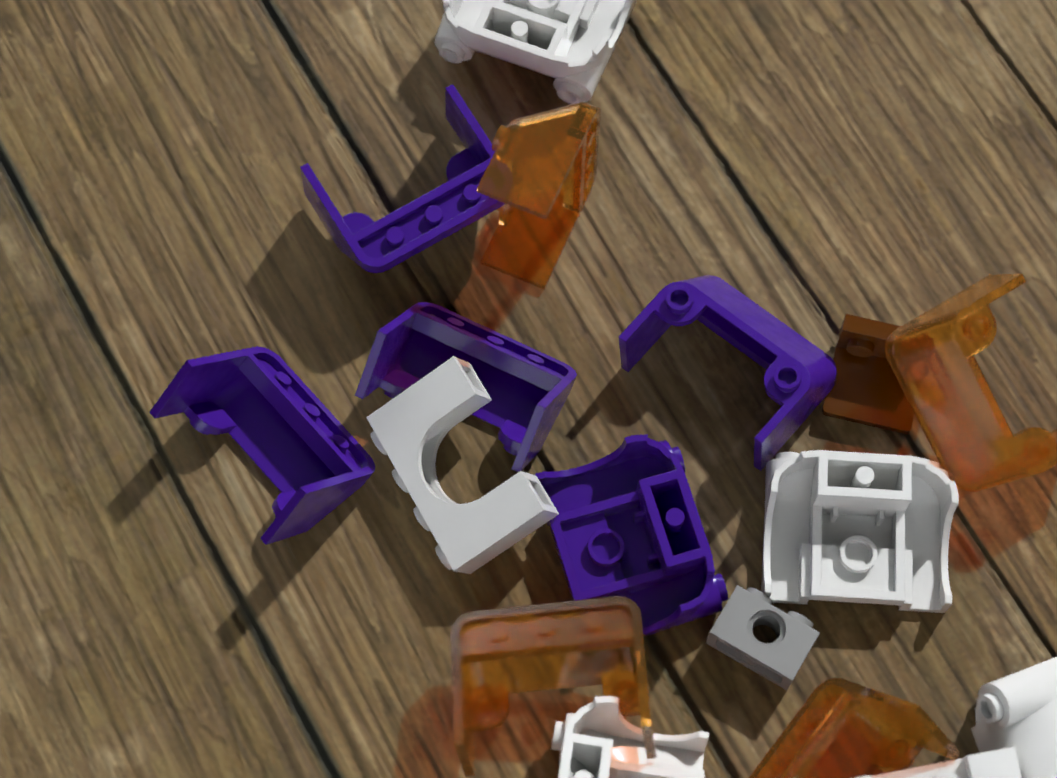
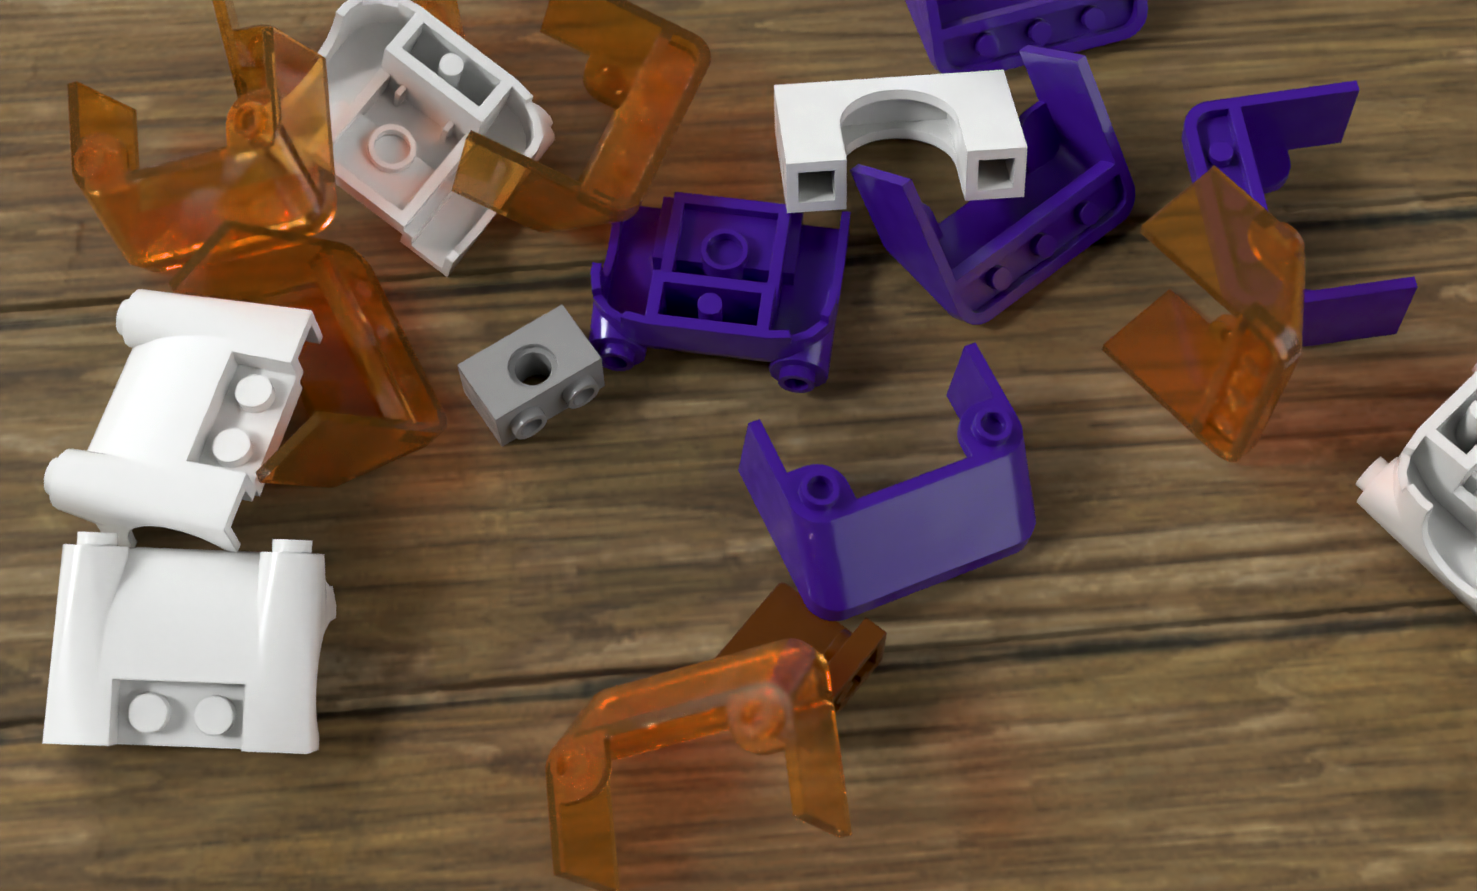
camera: 115 degrees right, 5 degrees down
white piece [761,450,959,613] -> none

